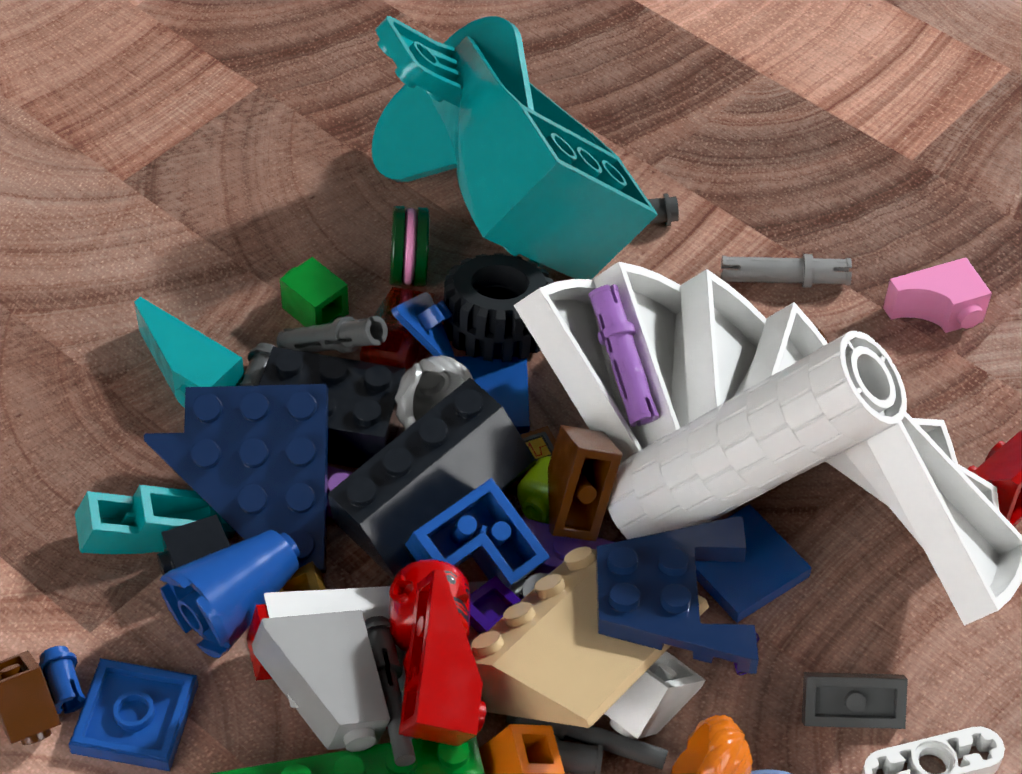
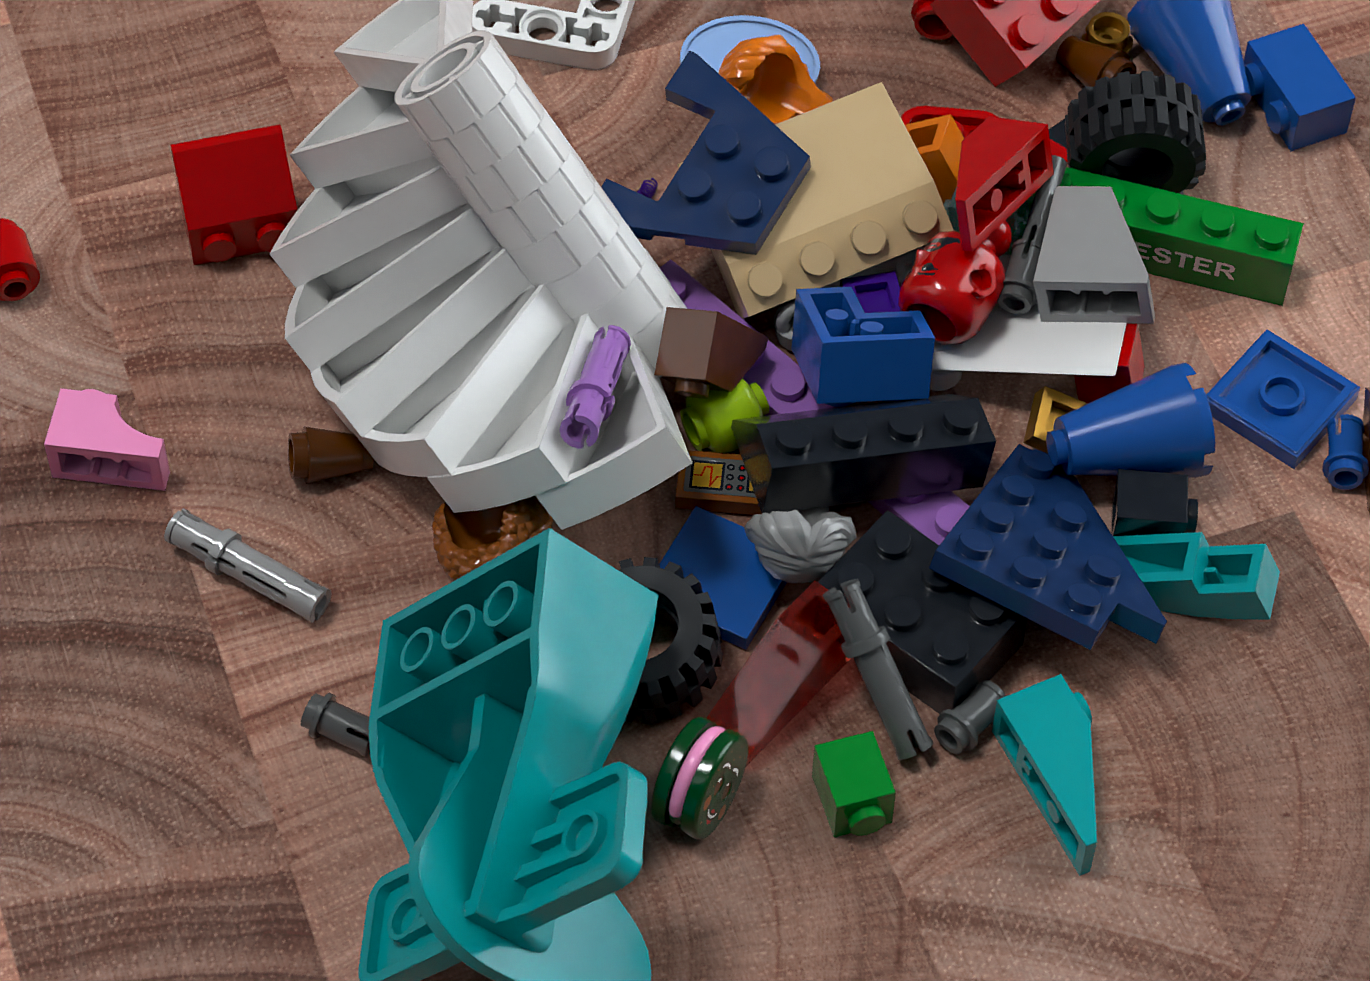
camera: 150 degrees left, 5 degrees up
blue piece [391,292,456,360] -> none
dark grey plate [802,672,908,729] -> none

